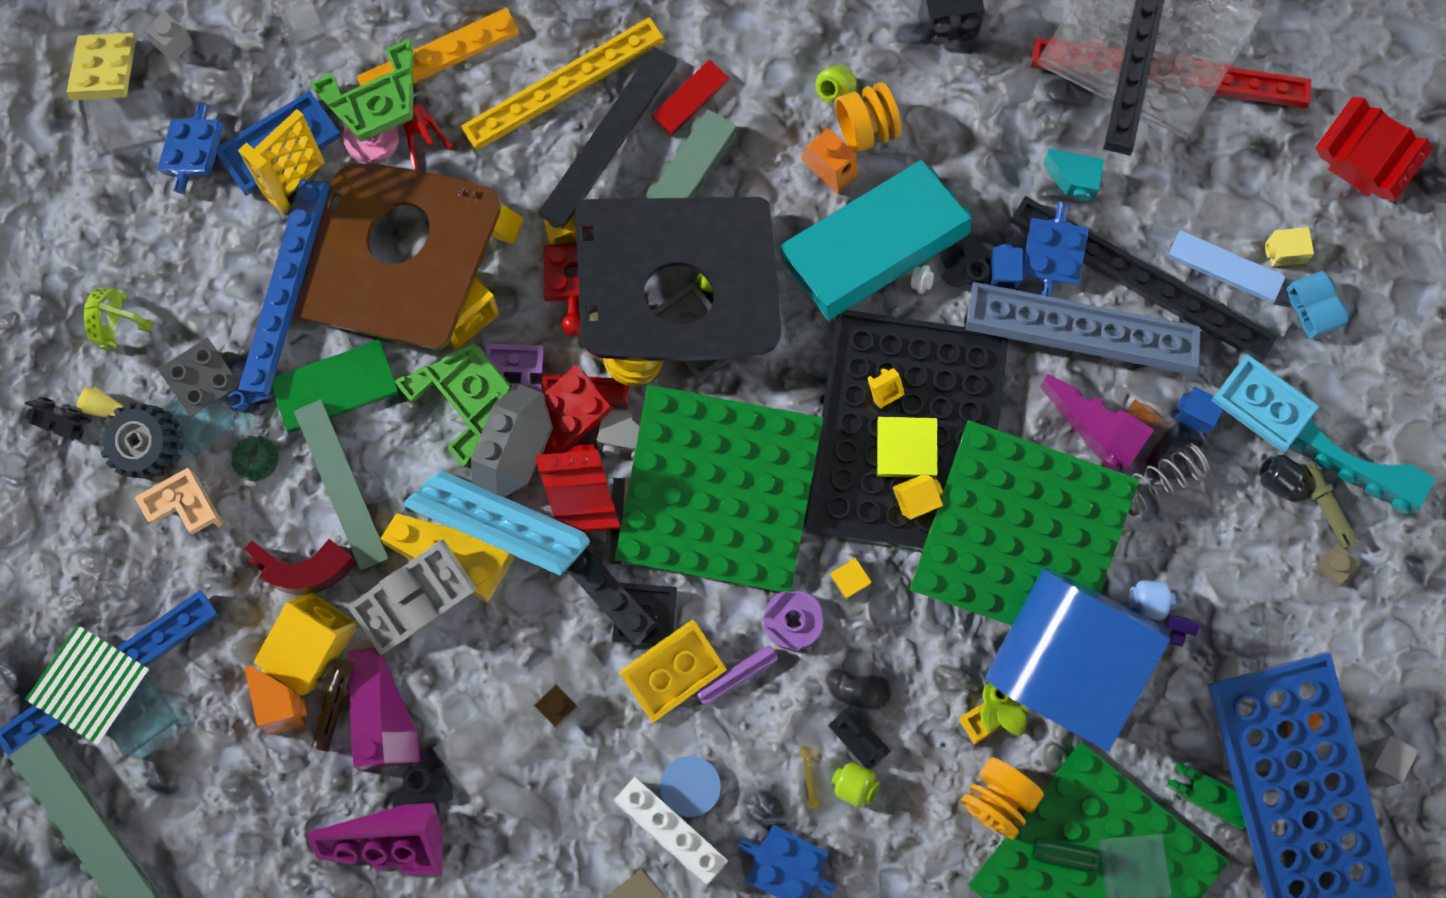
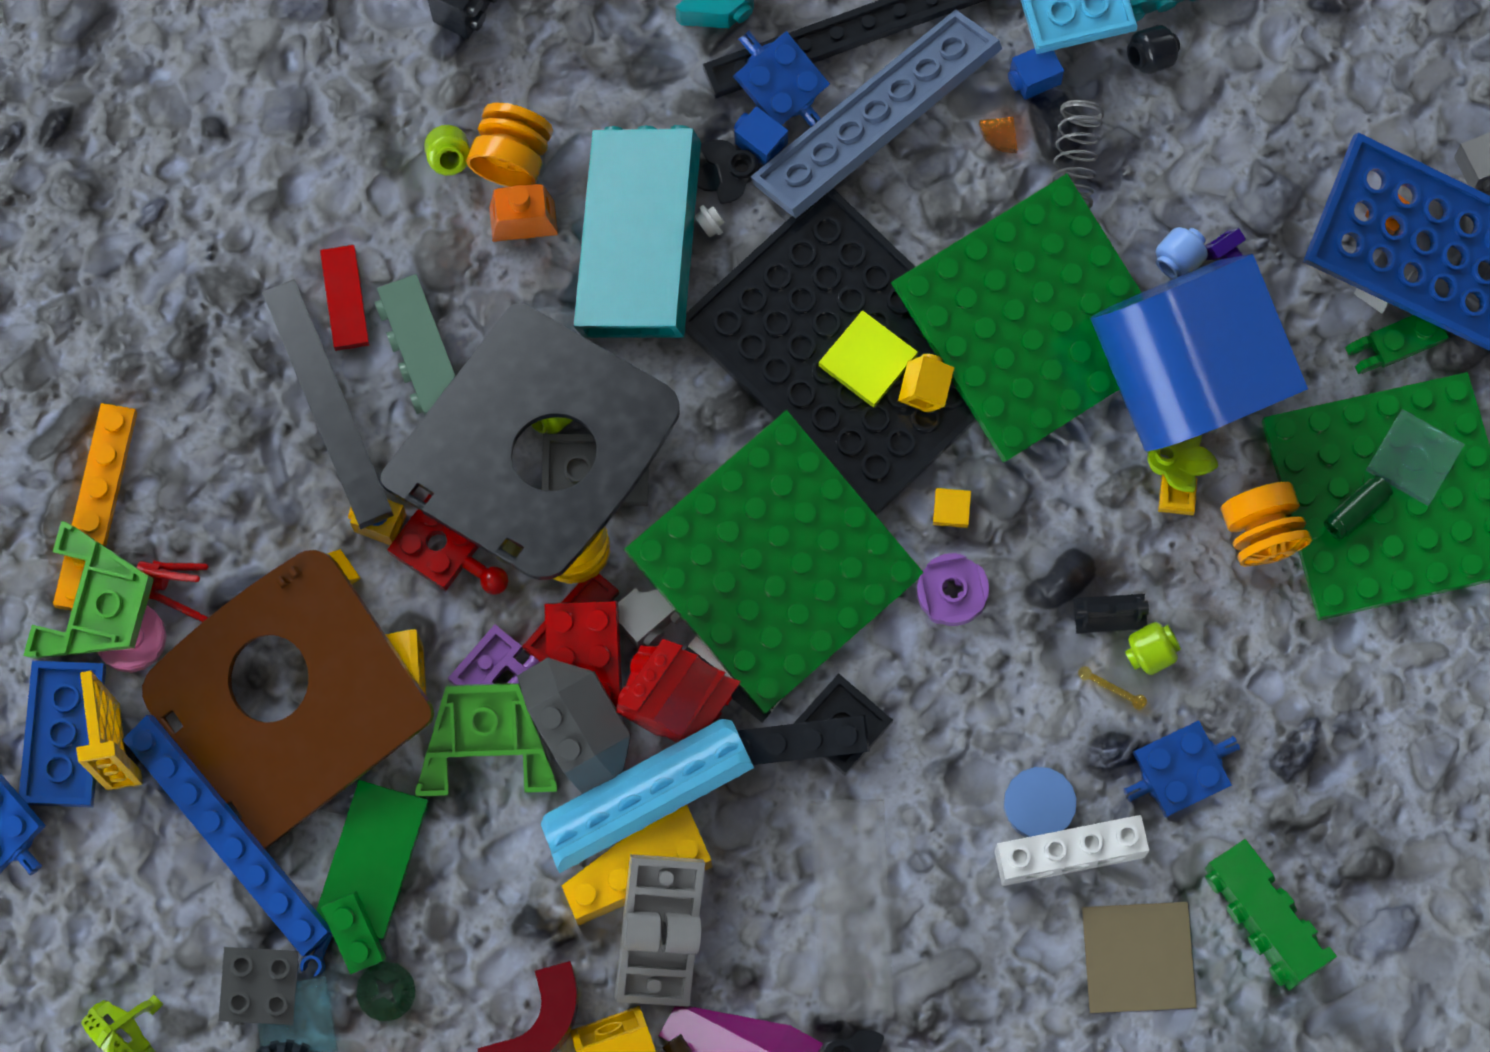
camera: 50 degrees left, 0 degrees up
sand green tile [294,399,389,572] -> none
yellow tile [461,17,665,152] -> none
dark brown plate [534,684,578,728] -> none
yellow plate [618,619,727,723] -> none
medium lavender axle [696,645,778,705] -> none
yellow tile [868,368,905,408] -> none
magenta wedge [1040,374,1154,473] -> none
olive pin [1303,462,1359,548] -> none
dark tan plate [1315,543,1360,586] -> none
none -> green plate [320,891,386,975]

